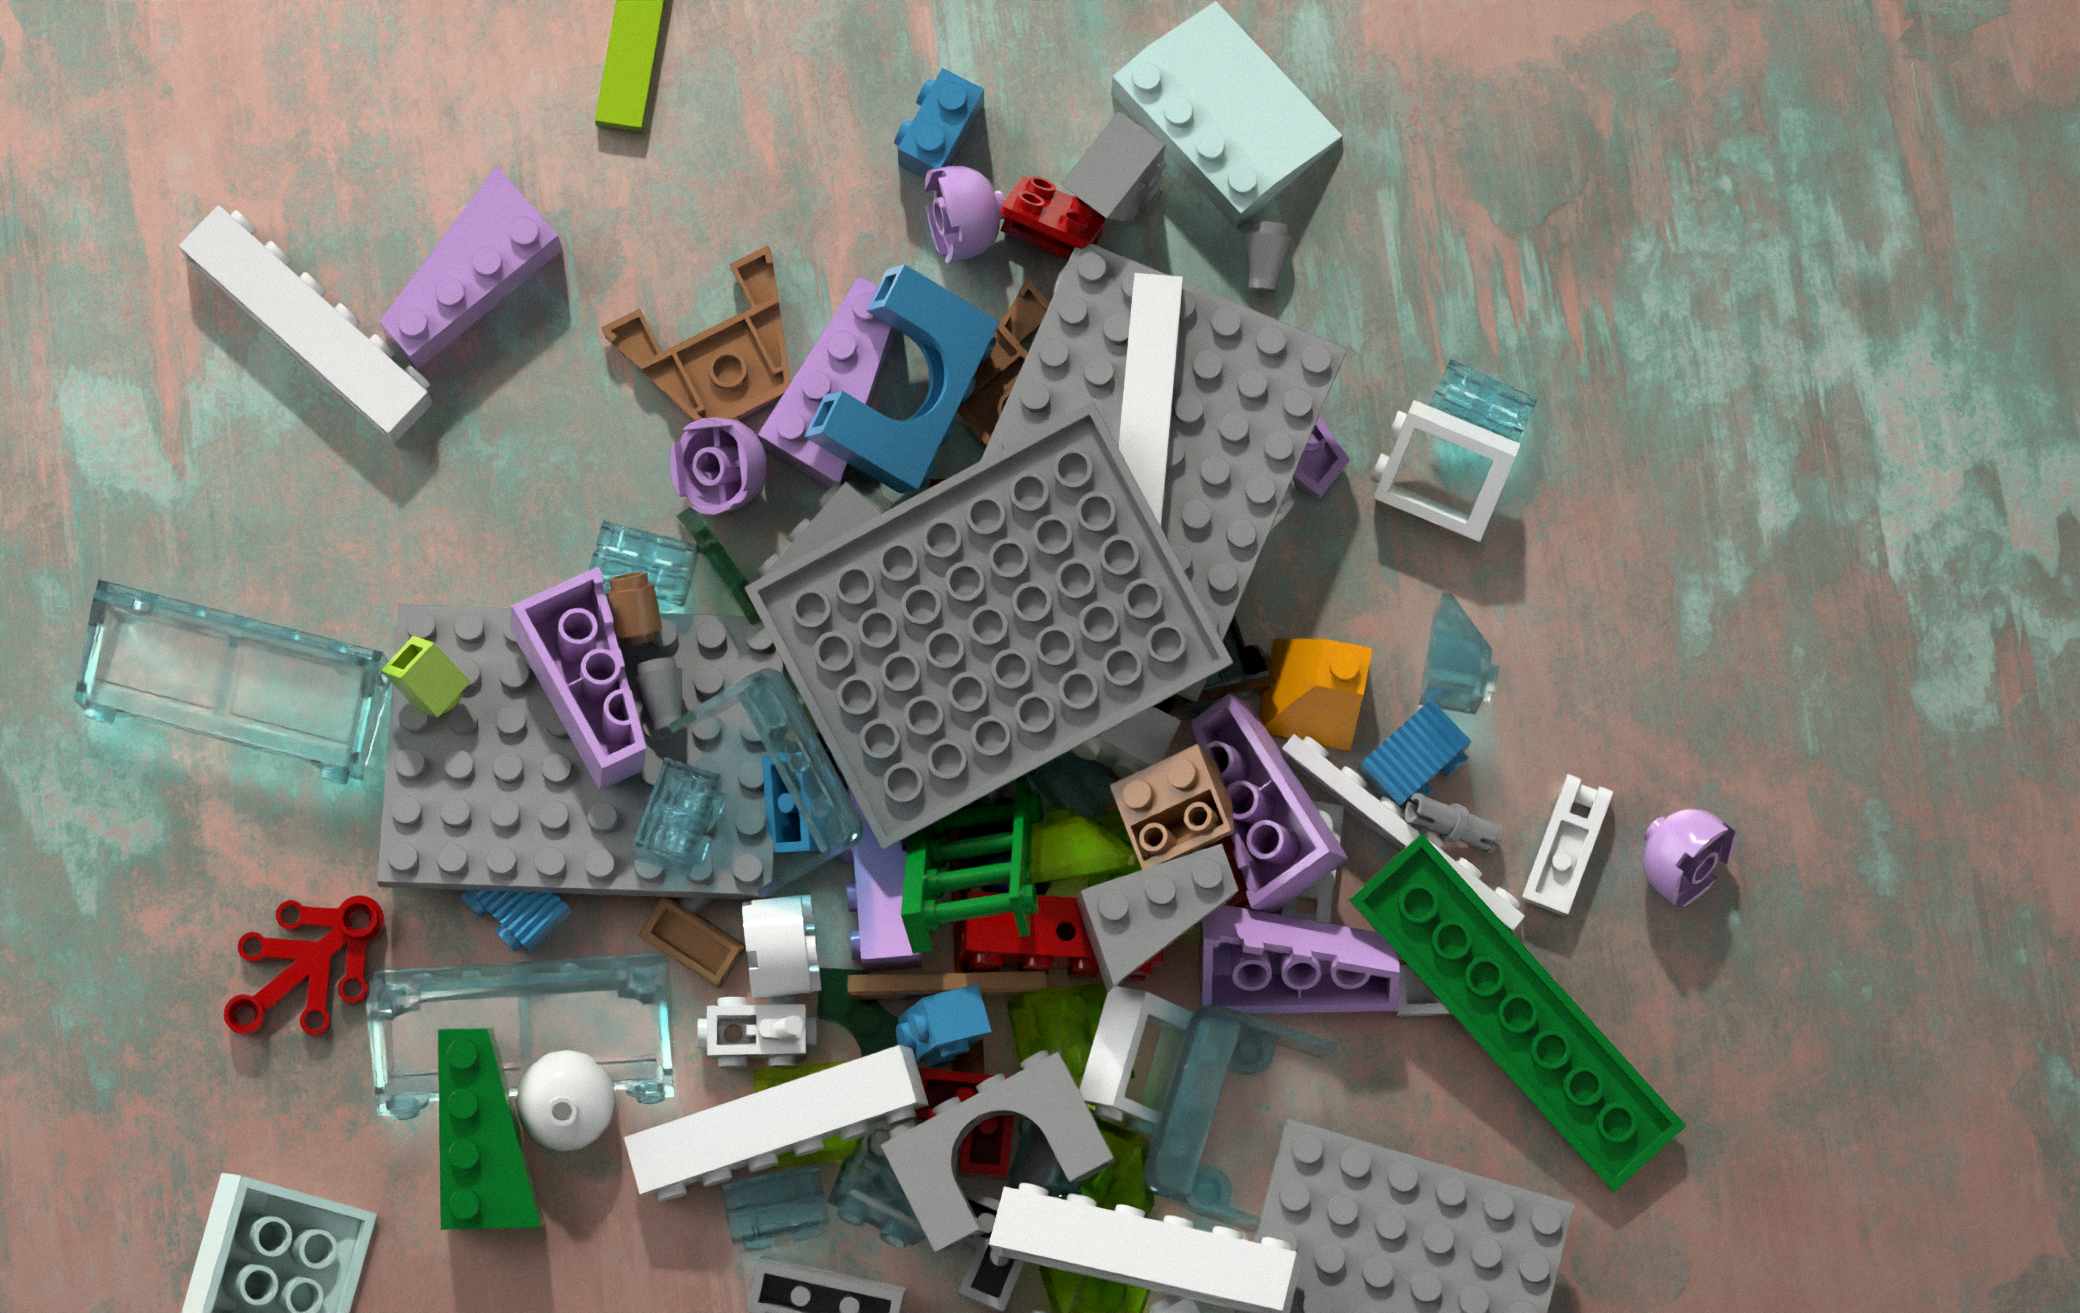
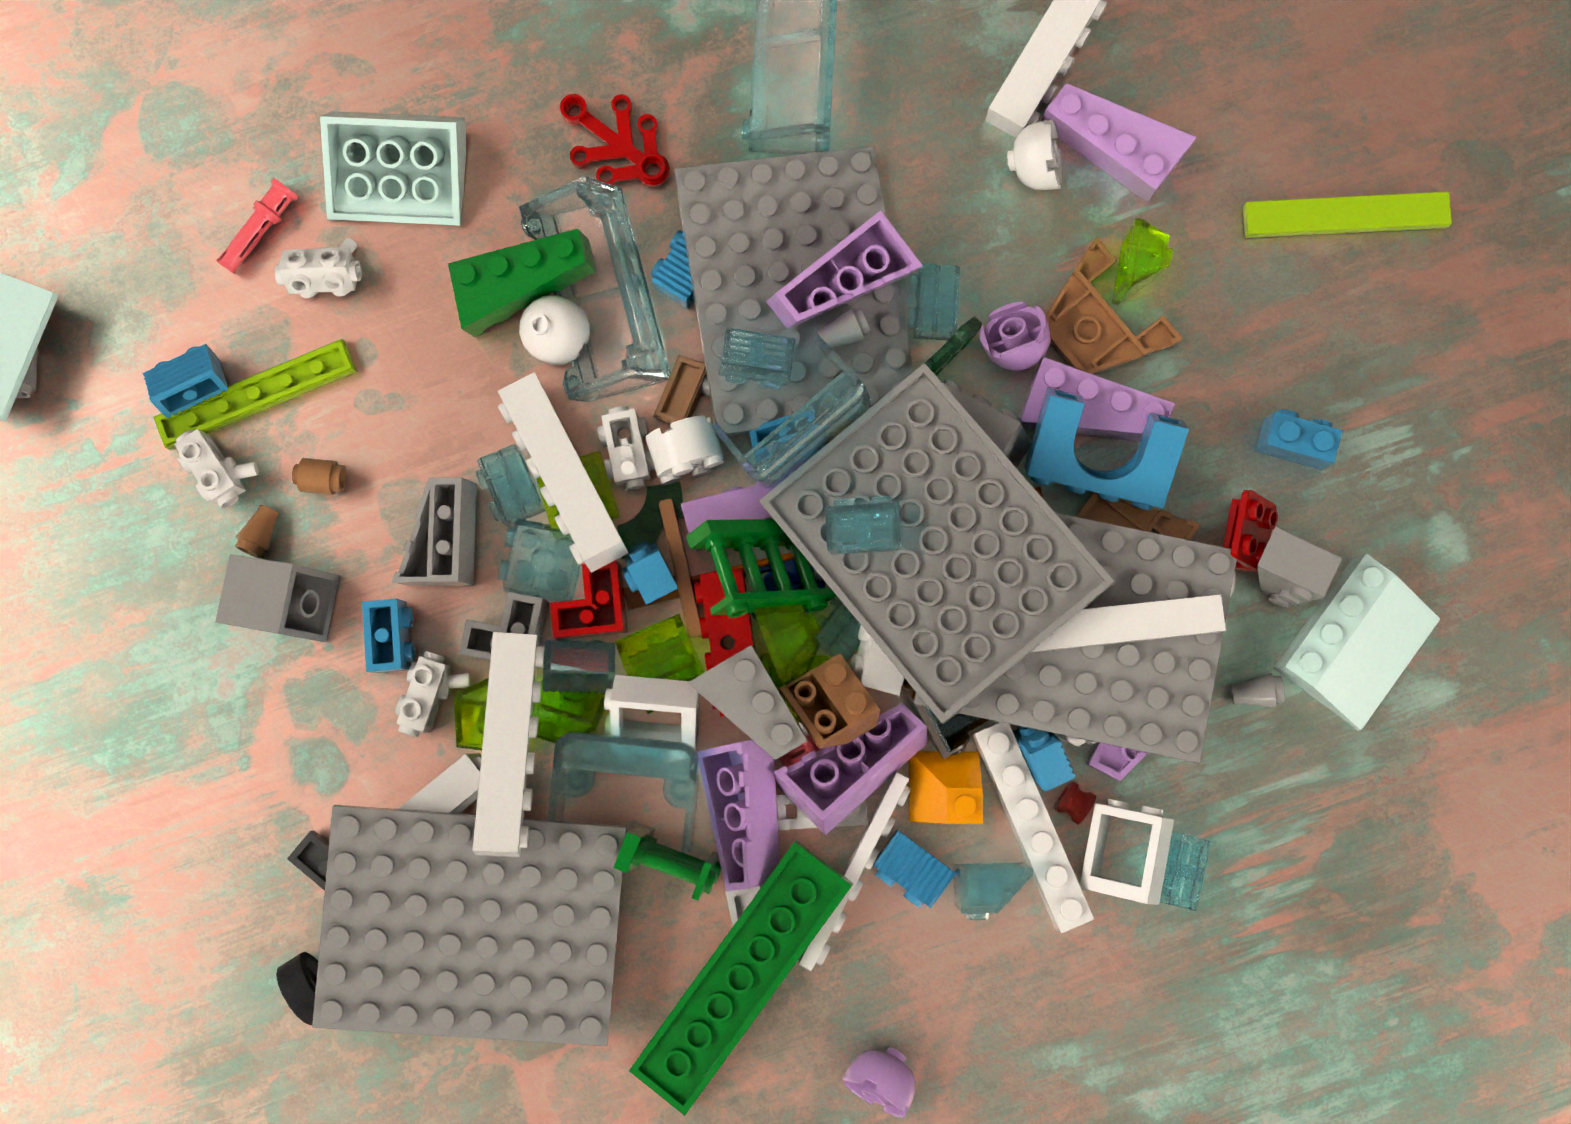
camera: 90 degrees right, 5 degrees up
lime brick [381,635,470,718] -> none
medium nougat brick [606,571,663,645] -> none
light grey arch [880,1050,1117,1256] -> none
lavender cylinder [925,166,1006,264] -> none
light grey pin [1404,793,1503,853] -> none
white plate [1520,774,1613,917] -> none
none -> green fence [613,824,721,900]
none -> clear light blue brick [825,496,904,555]
none -> white brick [971,722,1094,934]
none -> white cylinder [1007,119,1062,190]
none -> dark azure brick [1013,726,1076,791]
none -> clear red wheel [1053,780,1097,825]
none -> clear neon green slope [1112,218,1173,305]

